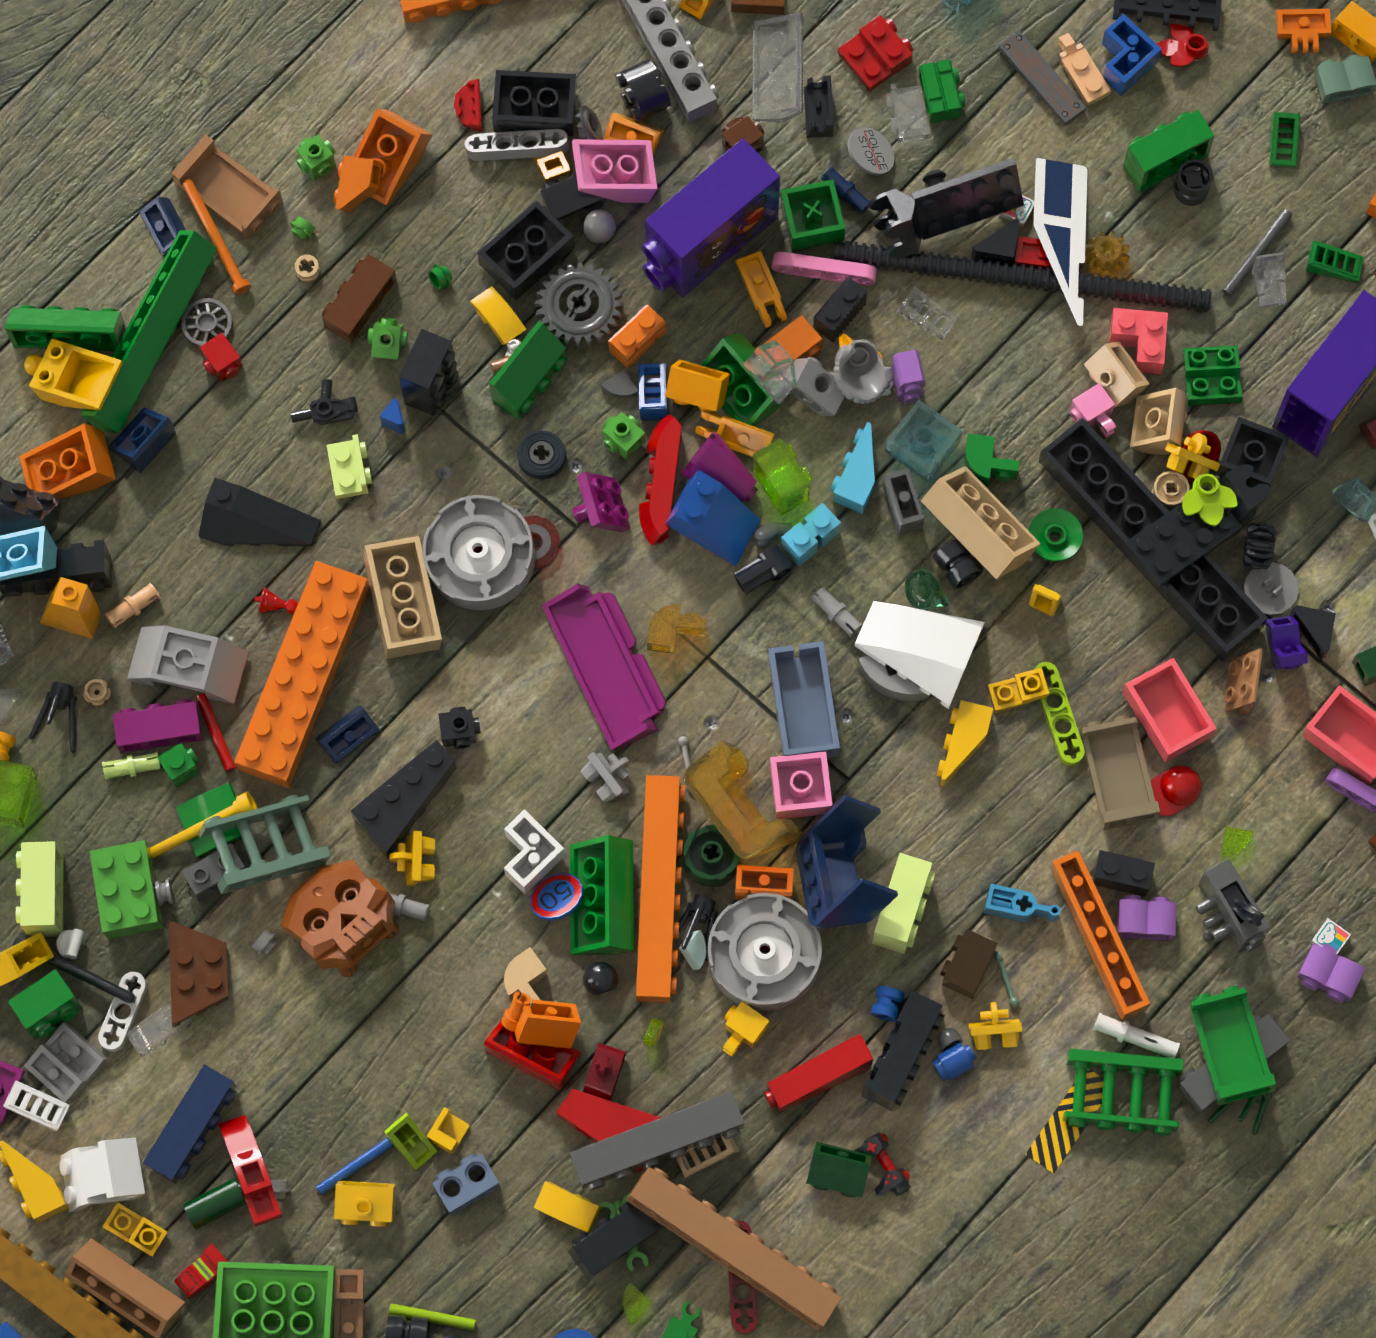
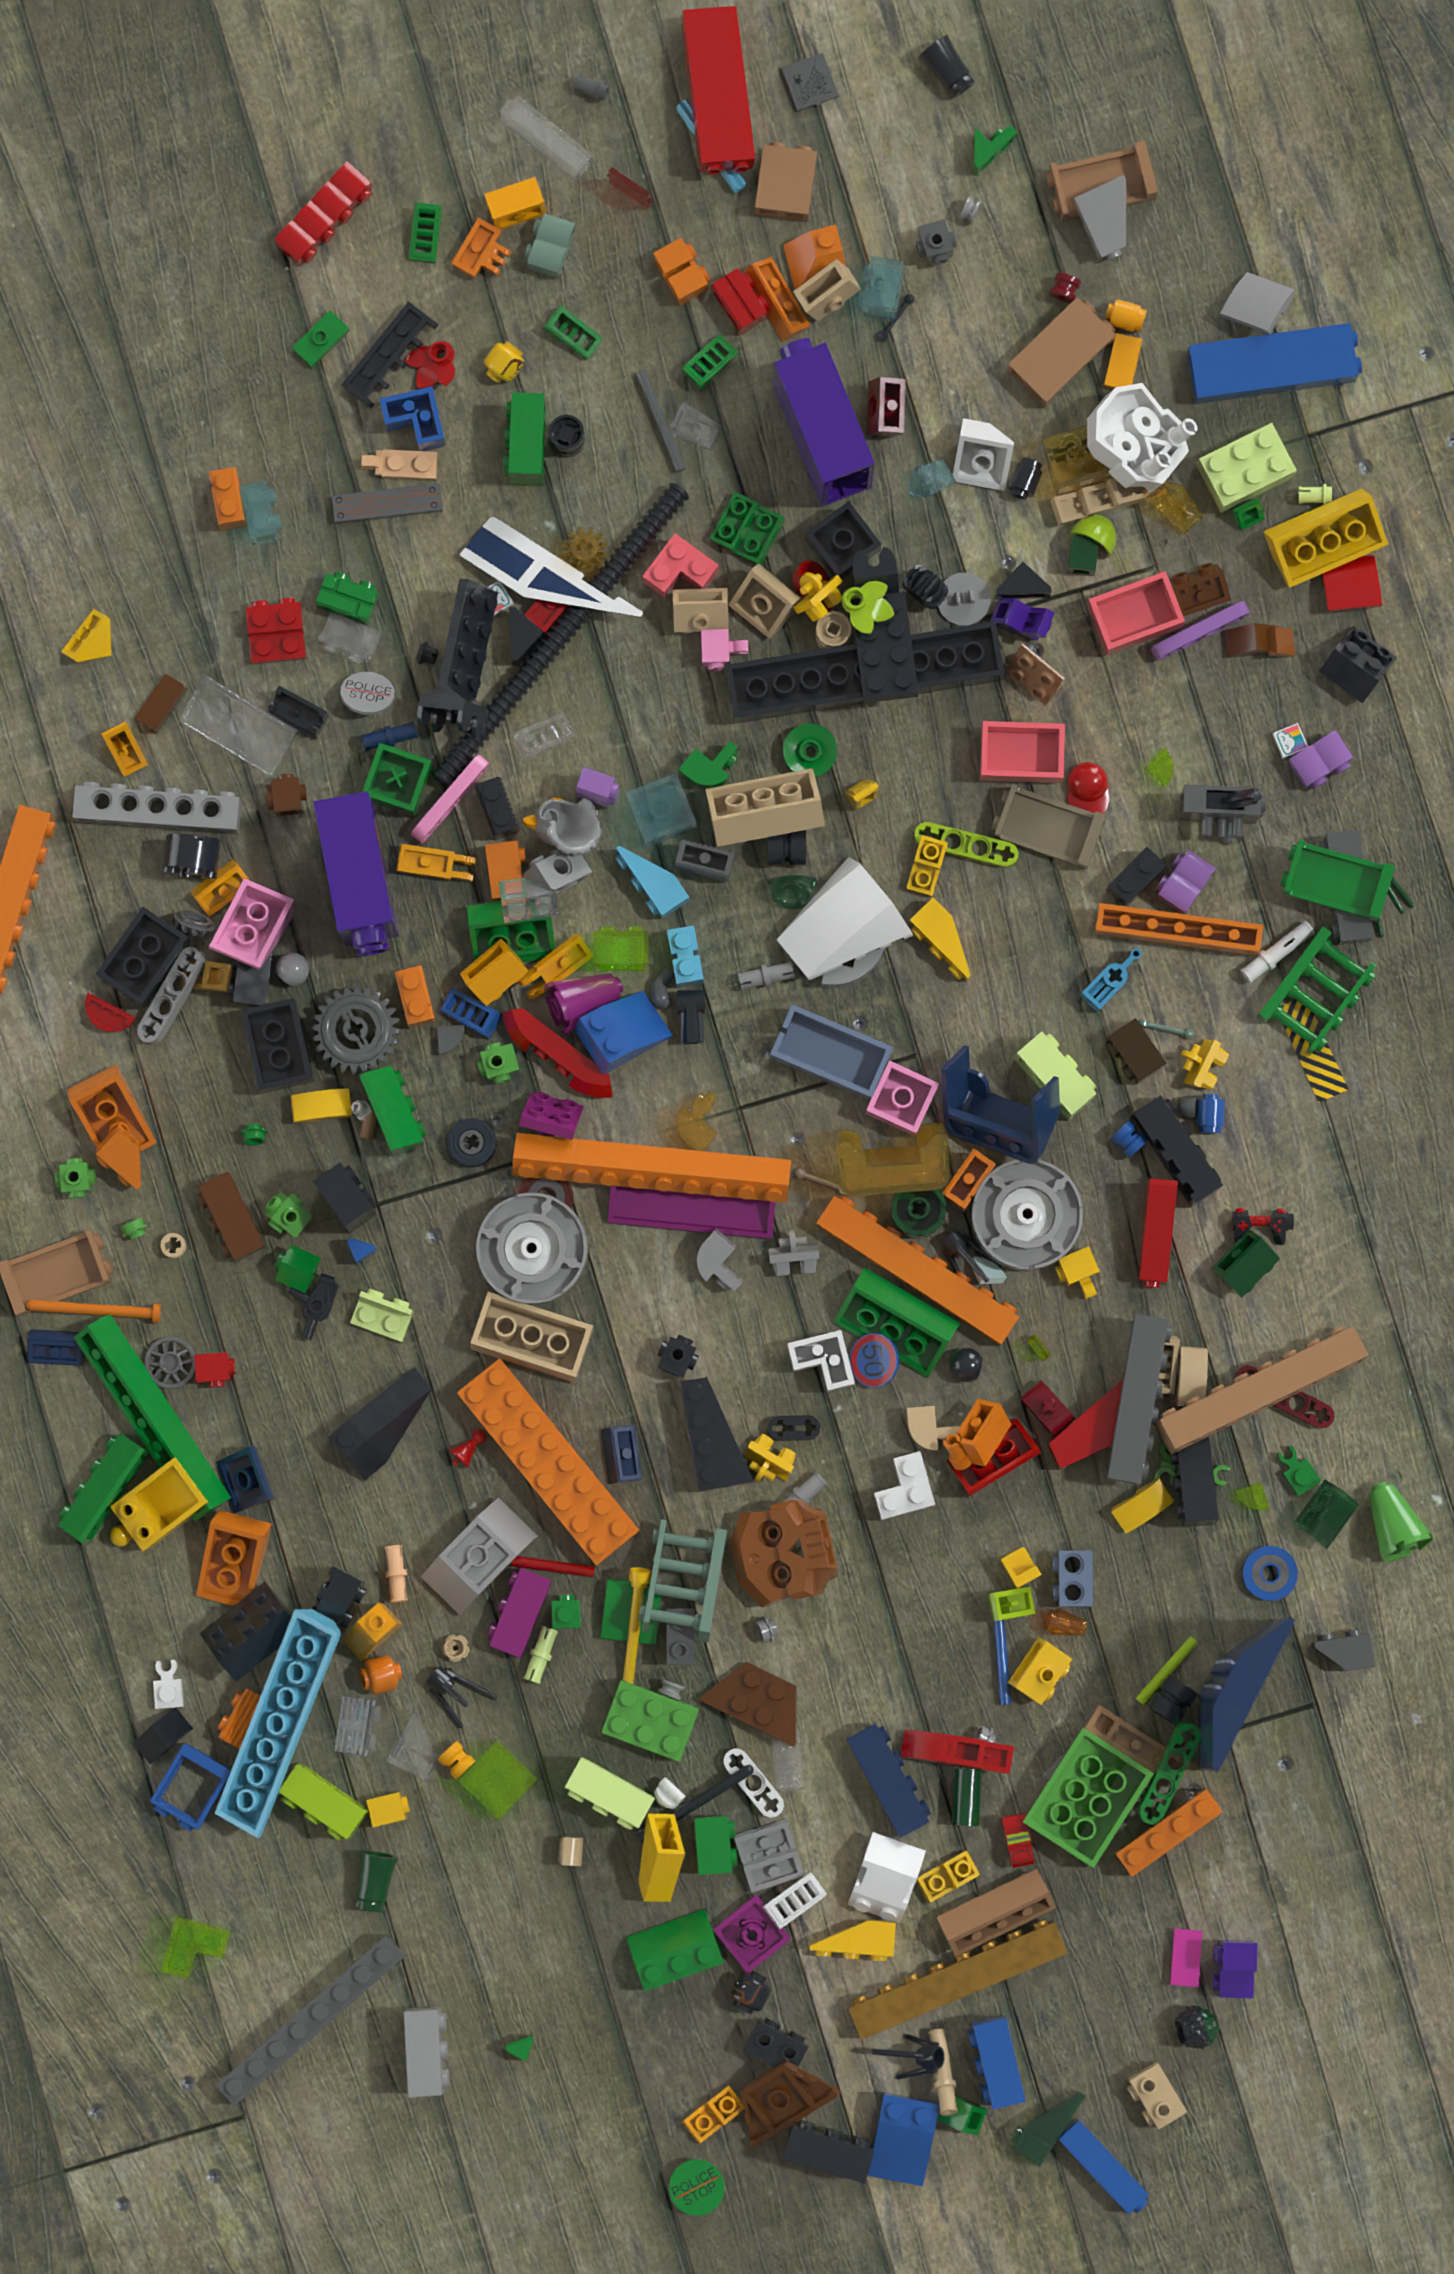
camera: 60 degrees left, 10 degrees up
none -> green brick [275,1245,321,1293]
none -> orange head [359,1656,402,1695]
none -> yellow head [484,341,524,383]
none -> orange brick [512,1133,791,1203]
none -> light grey brick [697,1228,743,1291]
none -> black beam [768,1415,821,1441]
none -> white brick [874,1451,935,1520]
none -> clear orange cone [1045,1608,1088,1636]
none -> tan slope [1175,1346,1208,1406]

